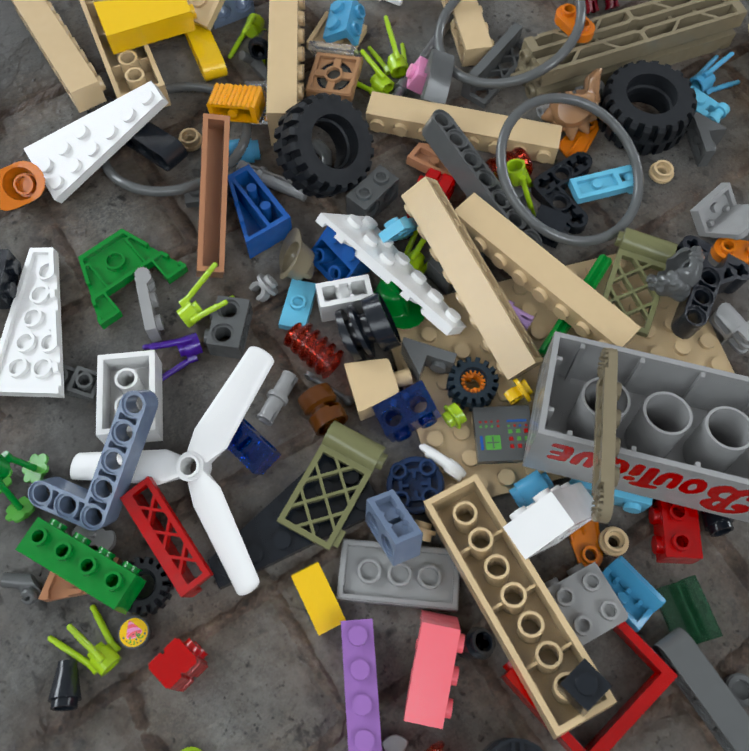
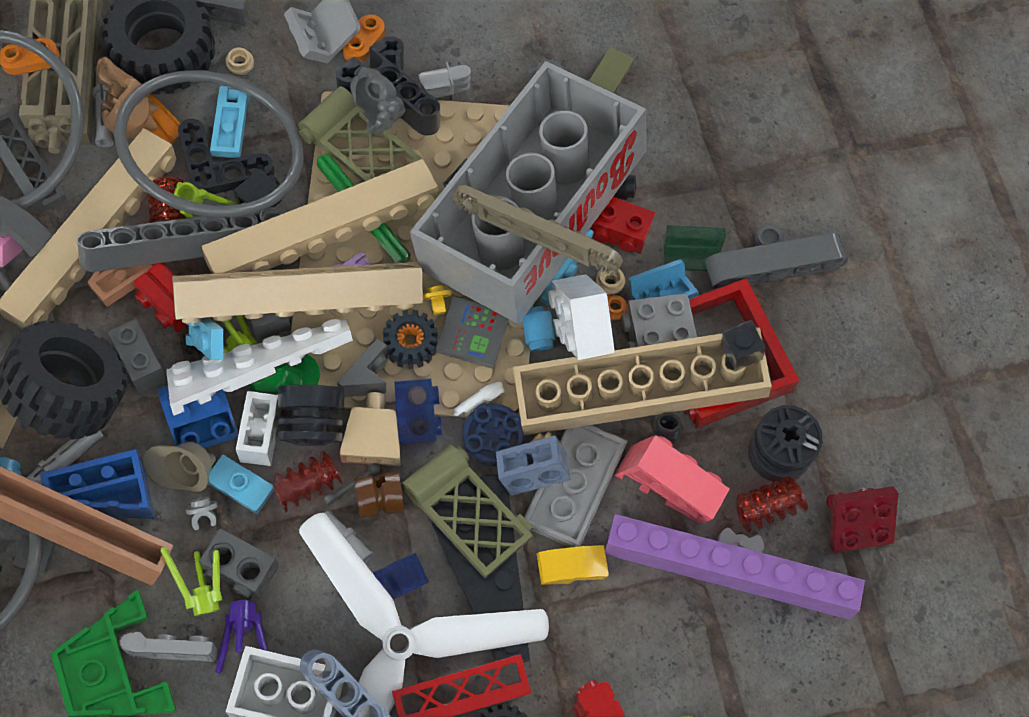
camera: 75 degrees left, 0 degrees up
lime plate [442,402,467,429] -> none

